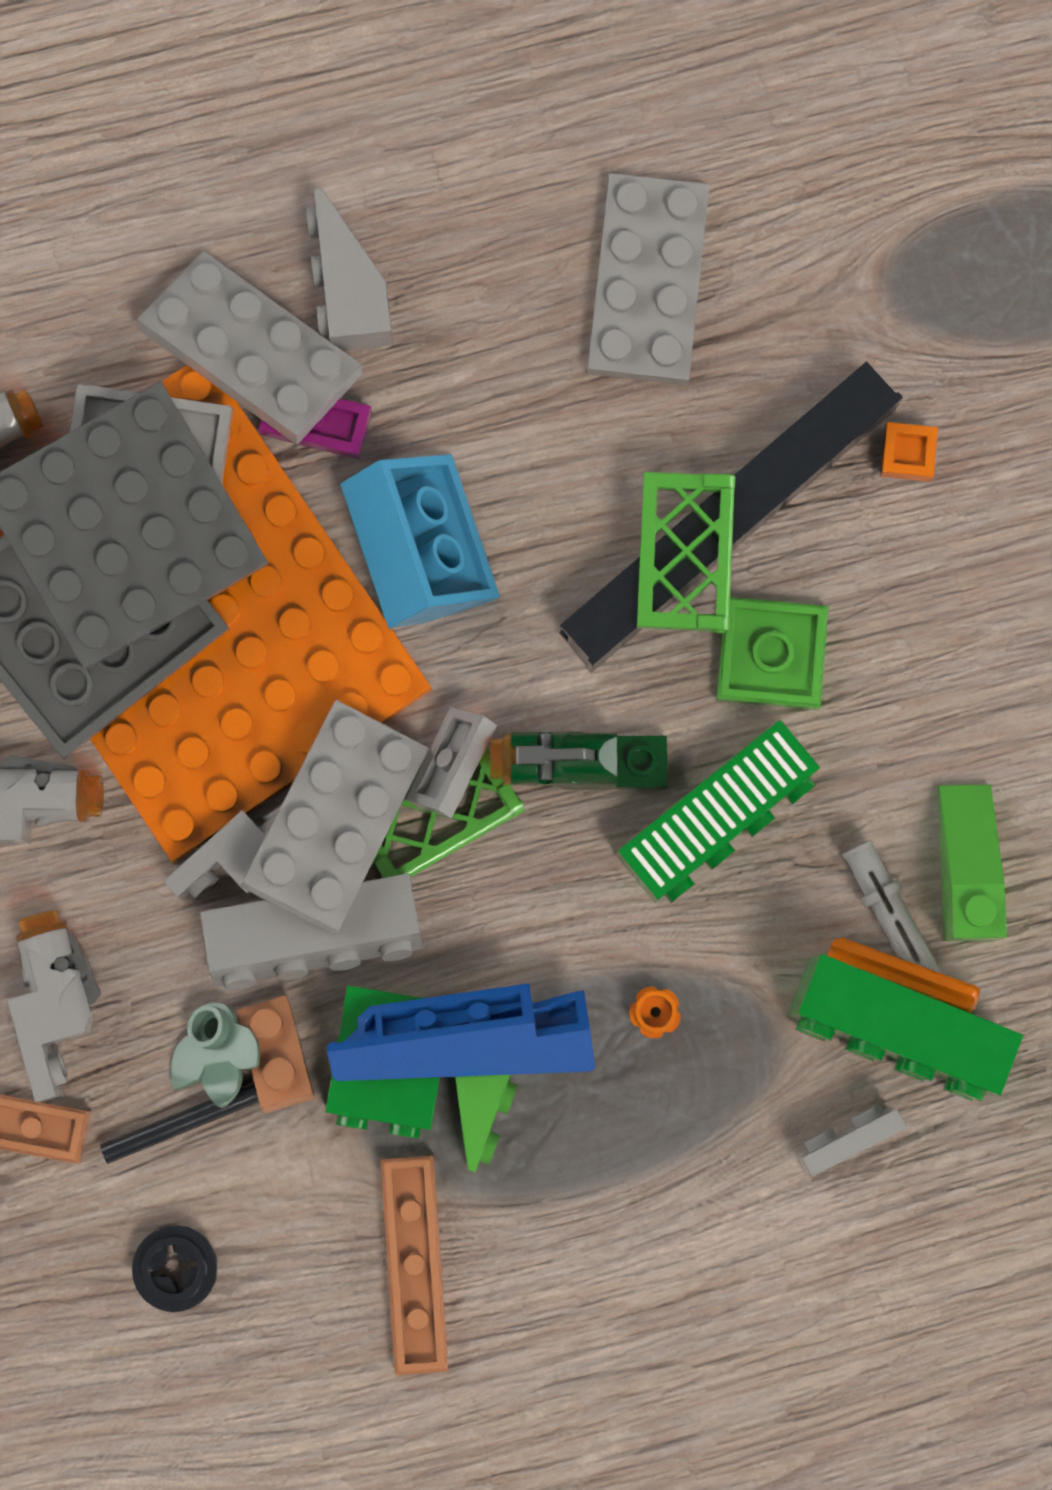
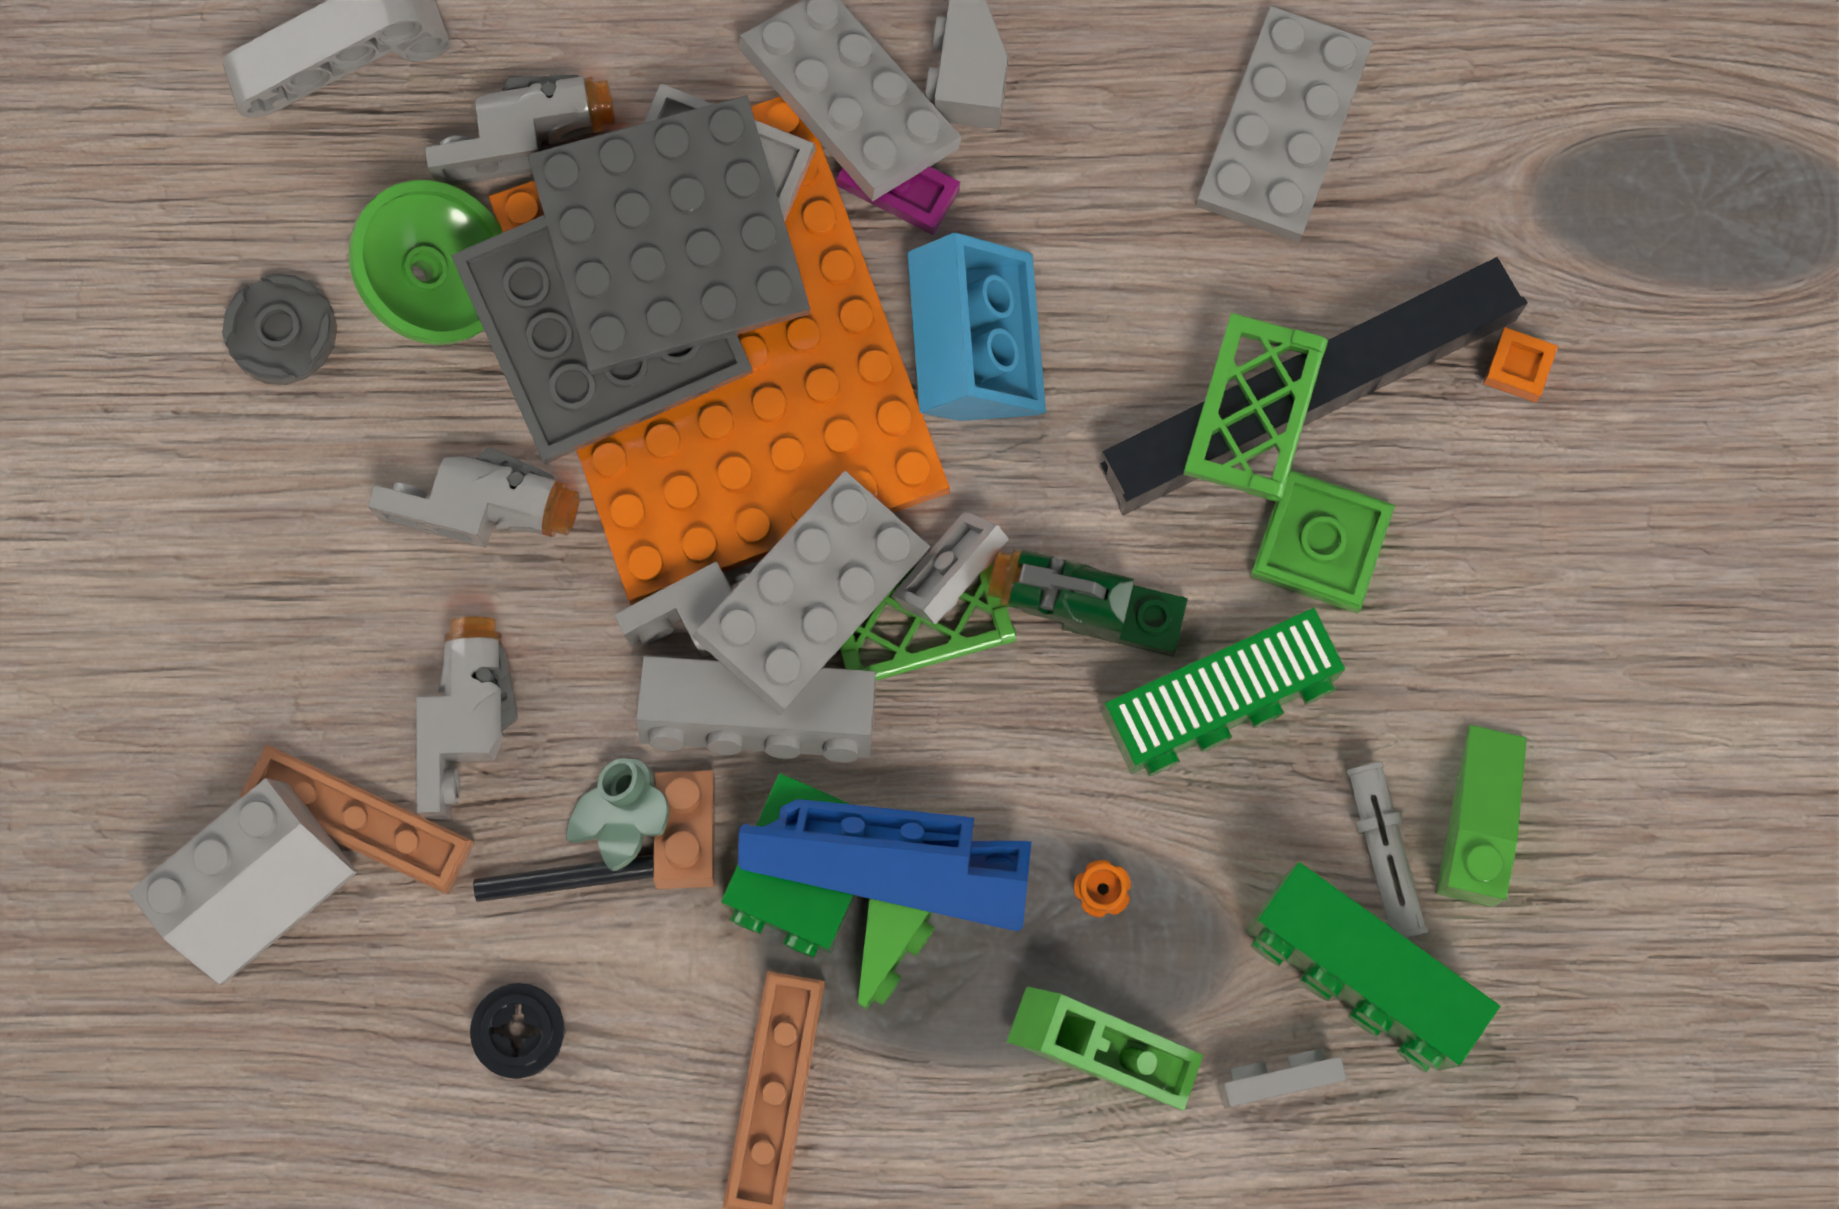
camera: 20 degrees right, 5 degrees down
orange axle [828,938,980,1013] -> none
none -> bright green slope [1006,986,1204,1111]

